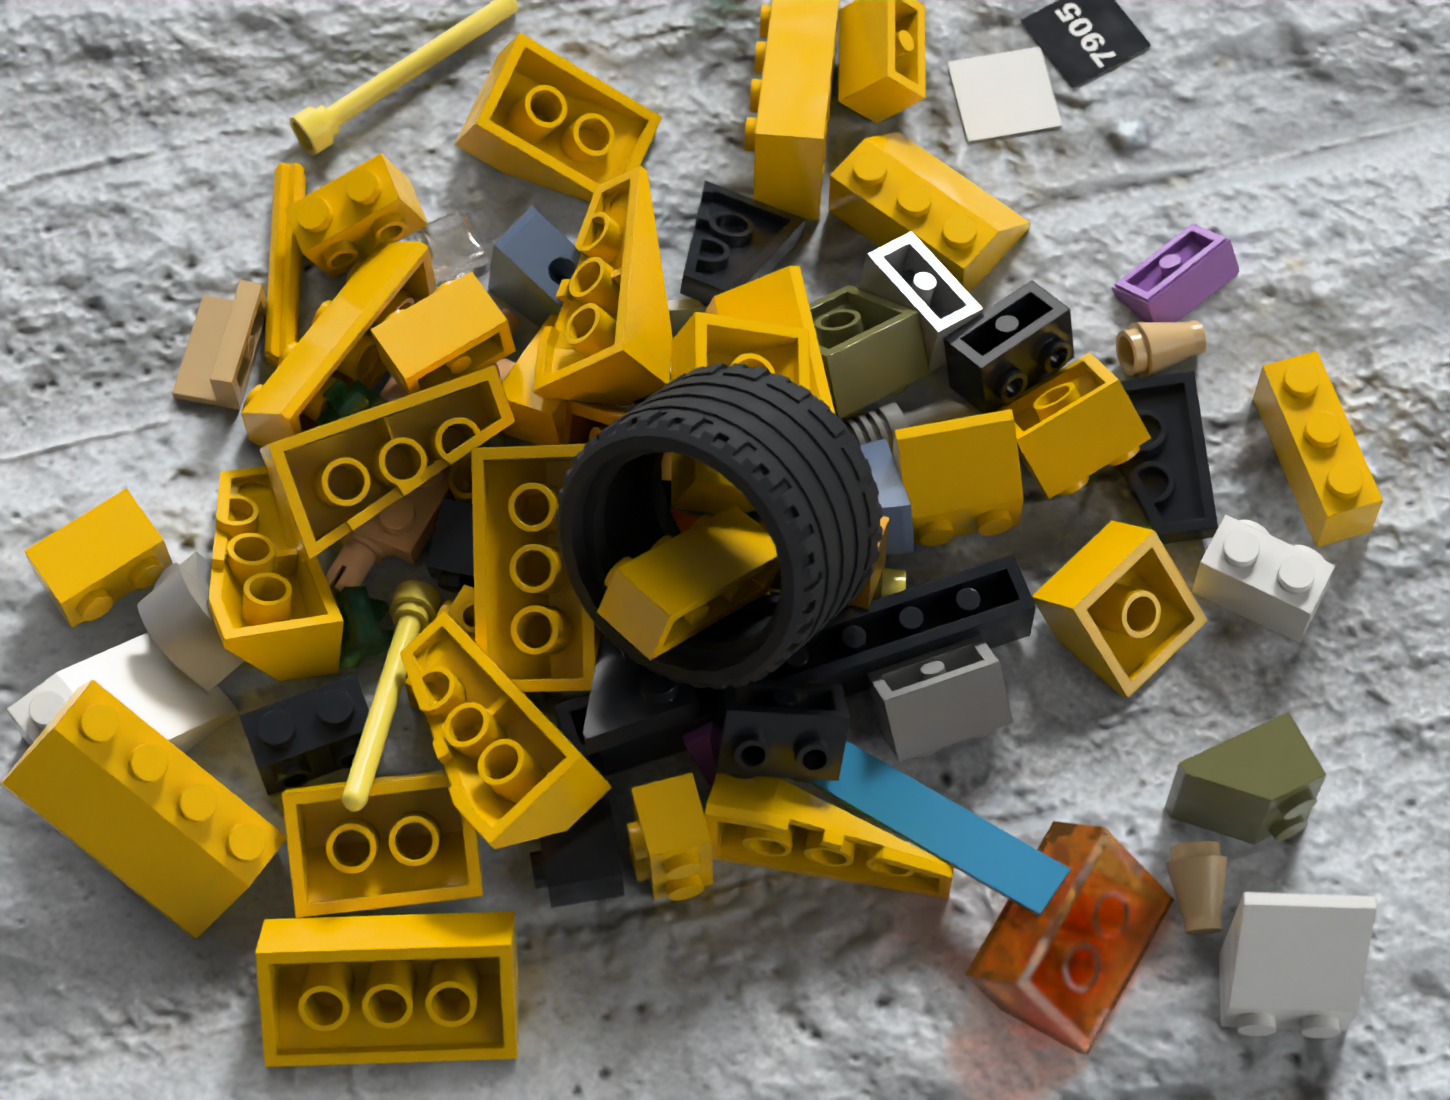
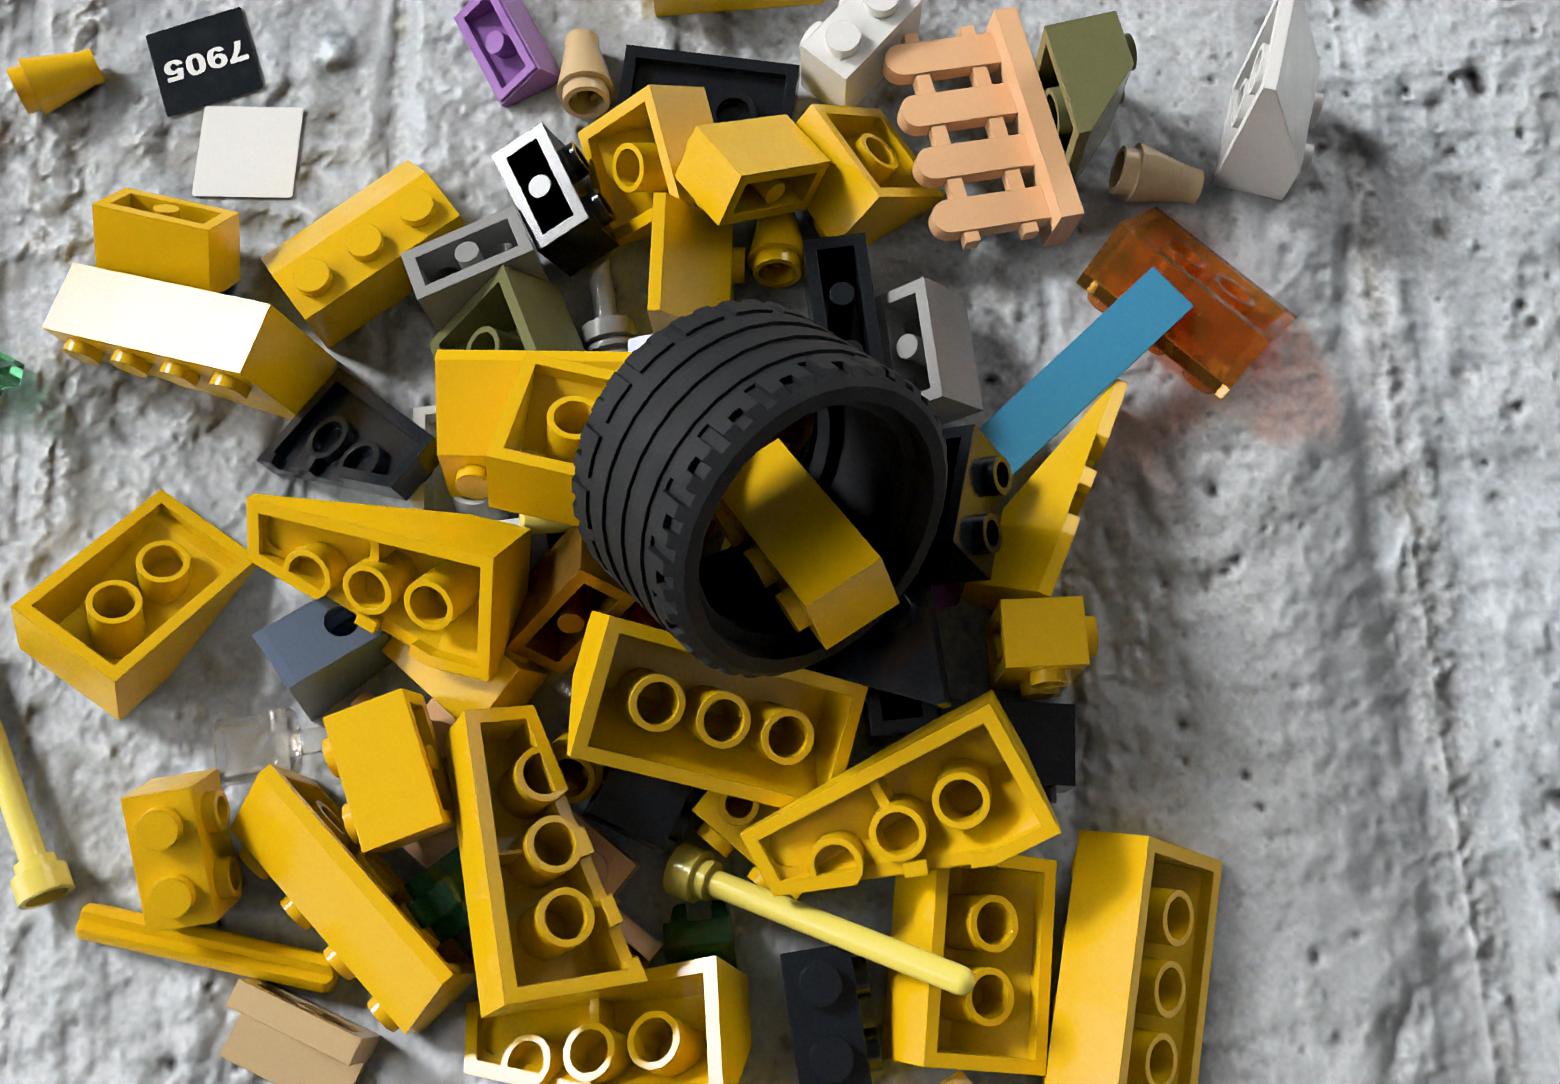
camera: 75 degrees left, 10 degrees up
none -> yellow brick [674,114,831,226]
none -> yellow cone [747,212,803,288]
none -> light nougat fence [882,7,1085,250]

